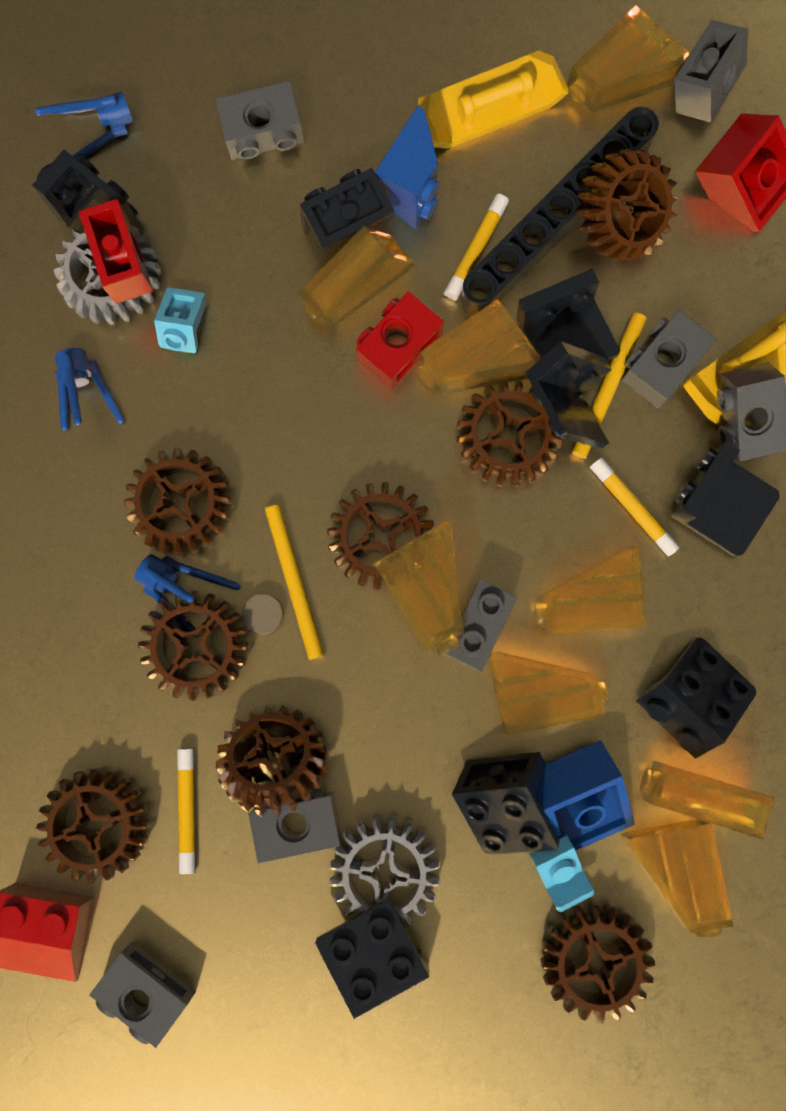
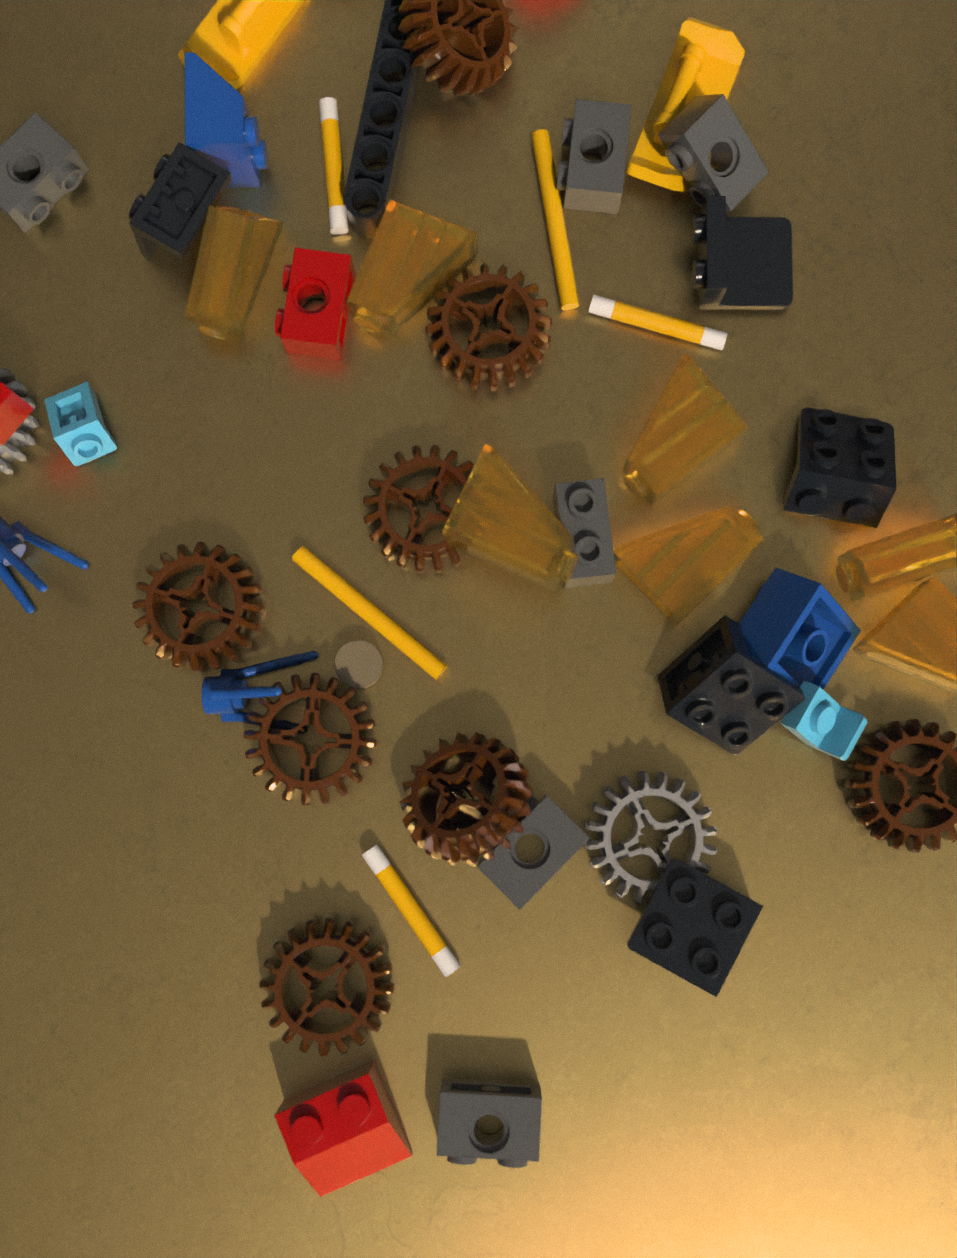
camera: 35 degrees left, 0 degrees up
black bracket [516,268,620,362] -> none
black bracket [525,341,612,448] -> none

